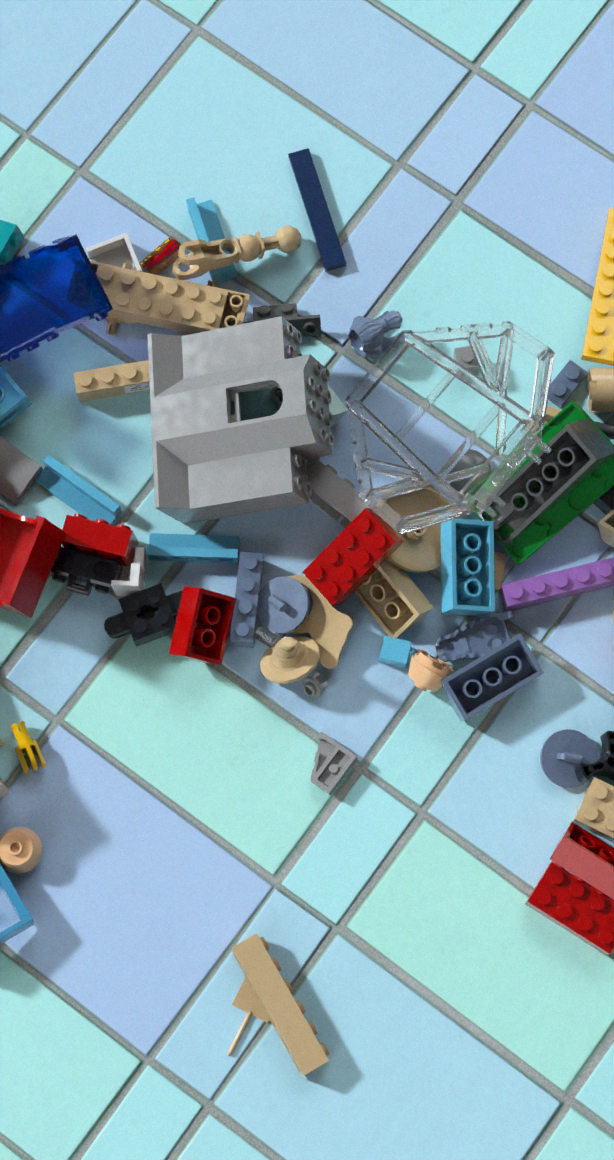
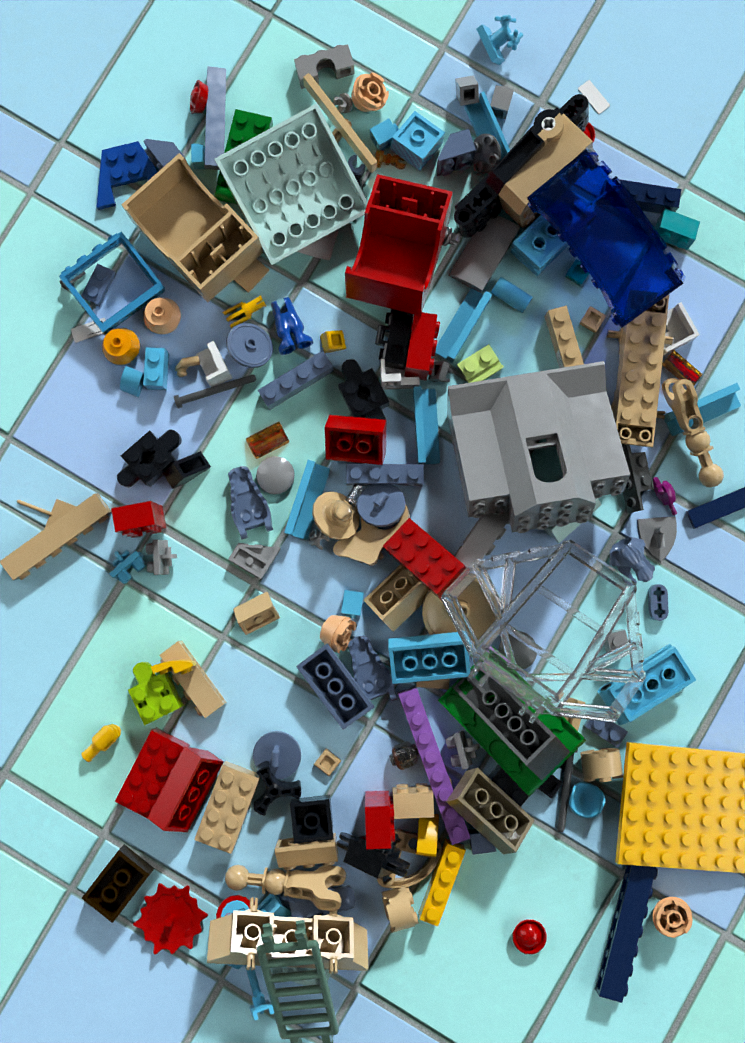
camera: 80 degrees right, 10 degrees up
none -> white sticker [71,318,106,343]
none -> yellow arm [81,724,121,762]
none -> light orange cone [102,328,140,365]
none -> medium azure hips [109,550,147,584]
none -> red brick [111,501,166,538]
none -> black brick [117,429,182,488]
none -> medium azure brick [120,366,144,398]
none -> lime brick [128,662,184,725]
none -> medium azure brick [143,347,169,391]
none -> light grey hips [146,540,177,575]
none -> yellow slope [151,660,196,675]
none -> tan brick [160,640,227,718]
none -> black slope [163,451,211,489]
none -> dark grey bar [174,374,256,409]
none -> tan arm [175,356,200,377]
none -> white panel [196,341,233,387]
none -> sand blue shield [226,323,273,368]
none -> sand blue animal [228,466,273,539]
none -> tan panel [233,592,280,635]
none -> clear orange slope [246,422,289,459]
none -> light grey dish [256,456,295,494]
none -> sand blue brick [258,351,334,410]
none -> blue piece [271,297,313,355]
none -> medium azure panel [284,460,330,540]
none -> tan tile [314,748,341,776]
none -> yellow slope [320,330,346,353]
none -> clear smoke head [389,741,420,770]
none -> dark grey tile [428,361,453,382]
none -> light grey hips [446,730,480,770]
none -> yellowish green plate [457,344,504,383]
none -> medium azure pin [491,277,533,313]
none -> teal tile [565,259,592,286]
none -> tan plate [579,306,606,333]
none -> medium azure hinge [597,644,696,725]
none -> light grey shield [638,517,677,562]
none -> sand blue beam [648,584,669,621]
none -> magenta hand [653,477,677,515]

